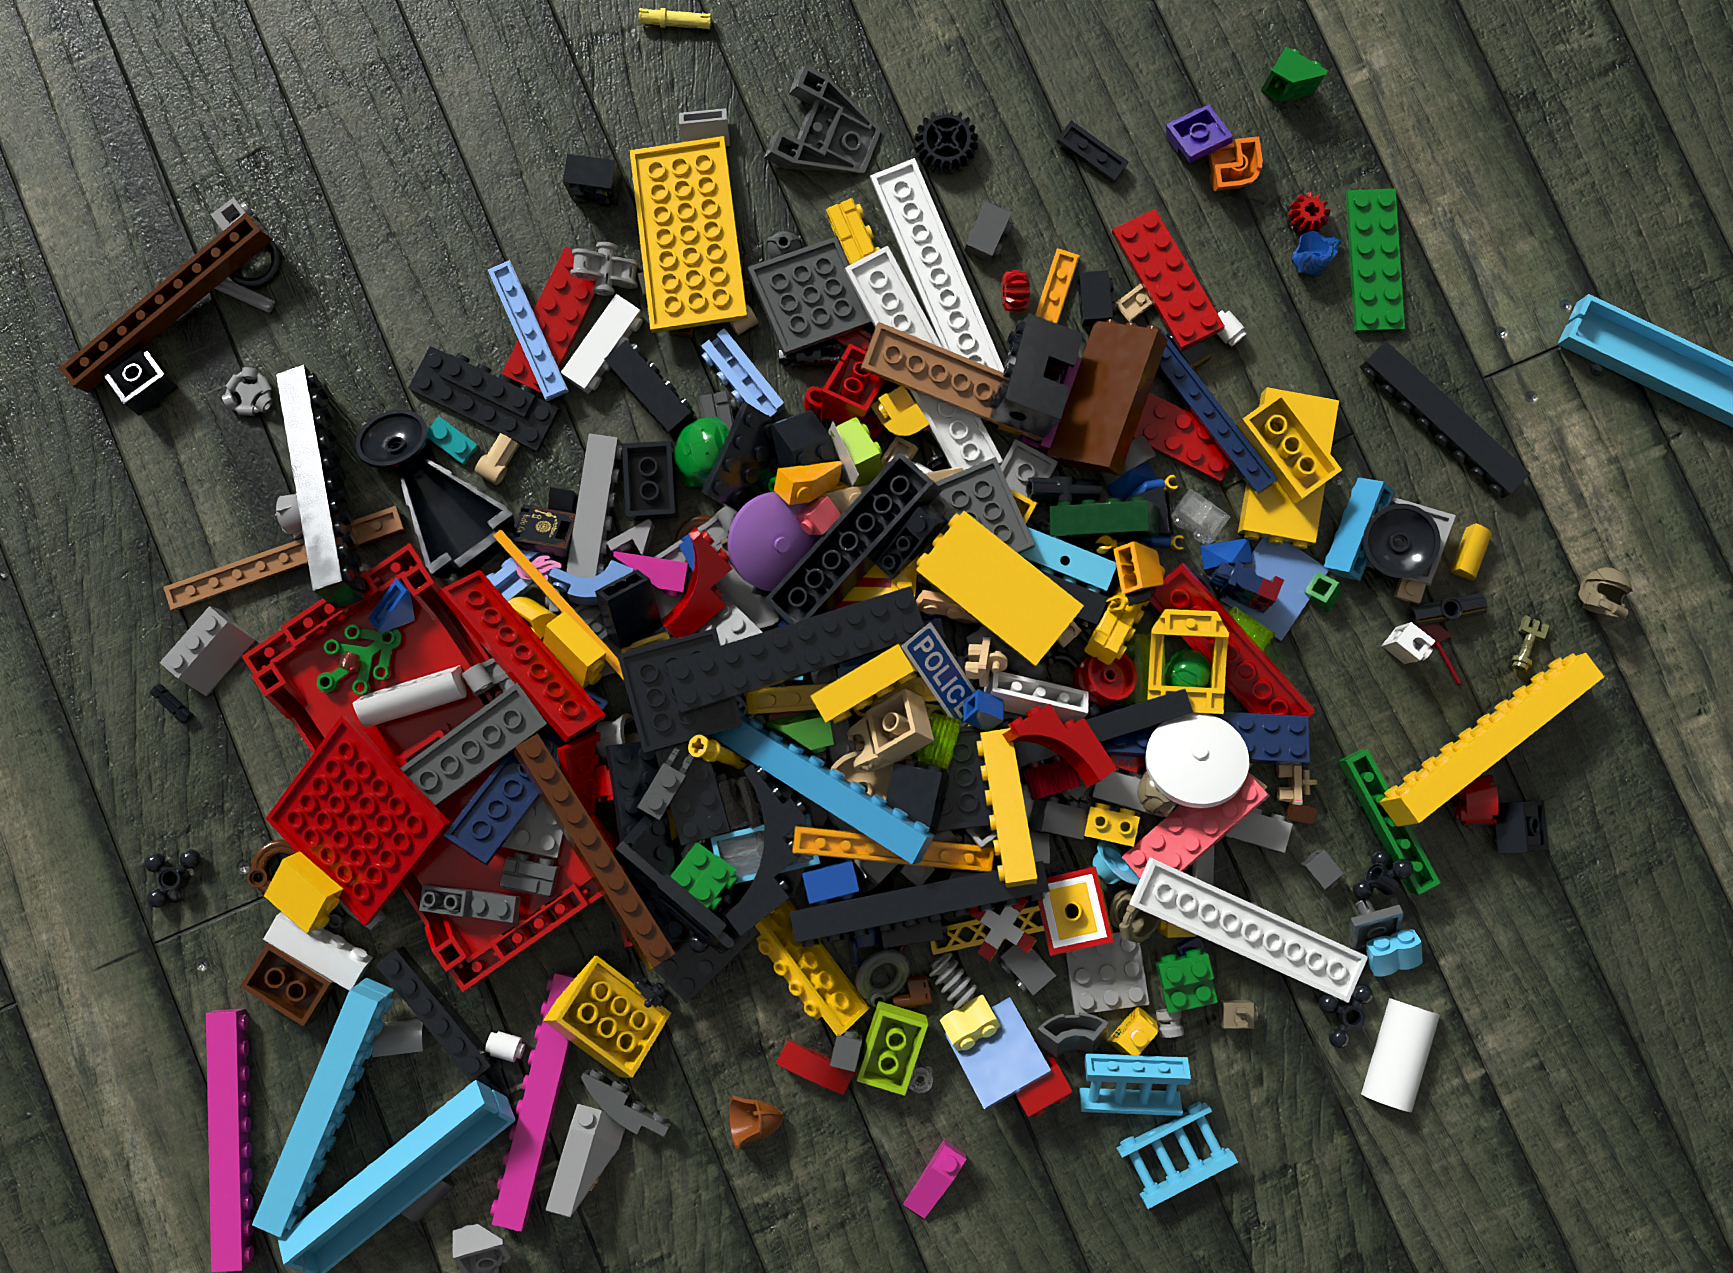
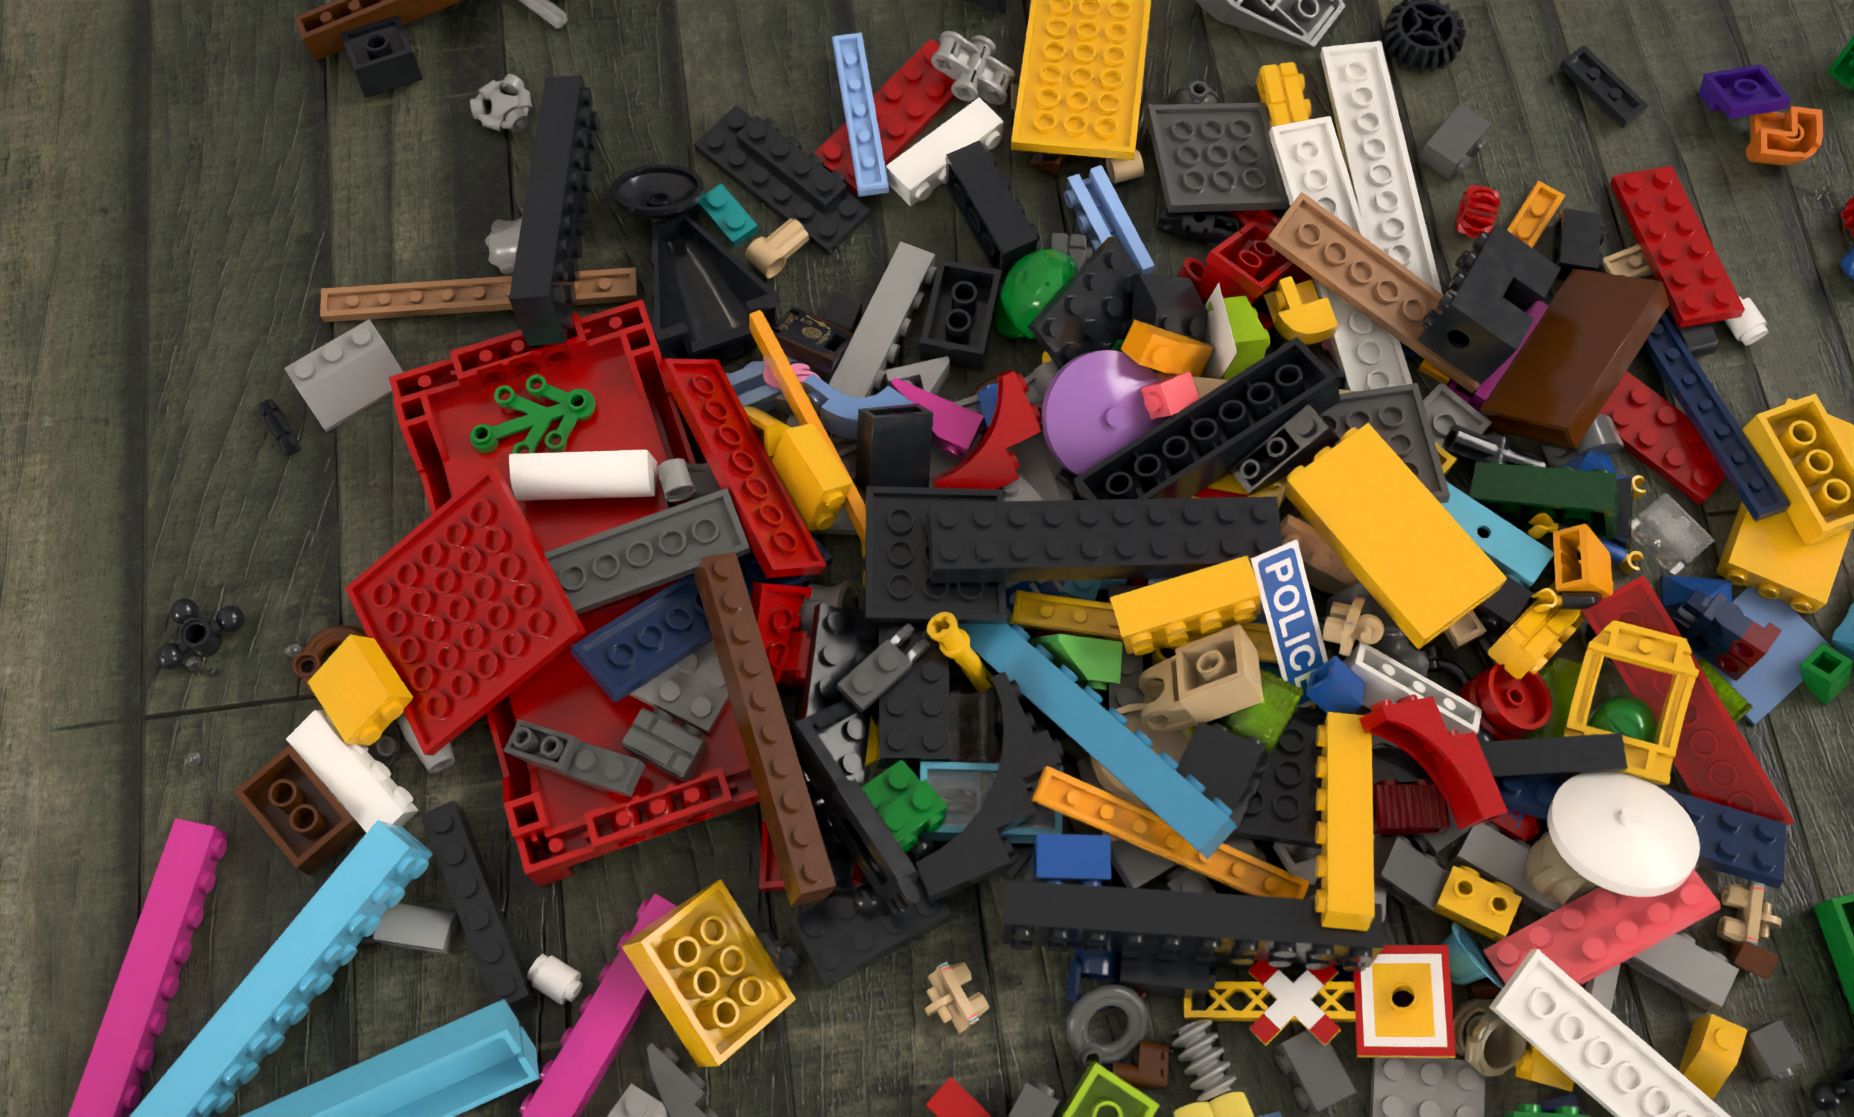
camera: 15 degrees right, 15 degrees down
clear red plate [337,651,363,673] -> none
blue slope [368,578,415,632] -> none
yellow plate [754,899,870,1036] -> none
none -> tan hips [924,962,989,1034]
none -> yellow slope [1679,1014,1747,1100]

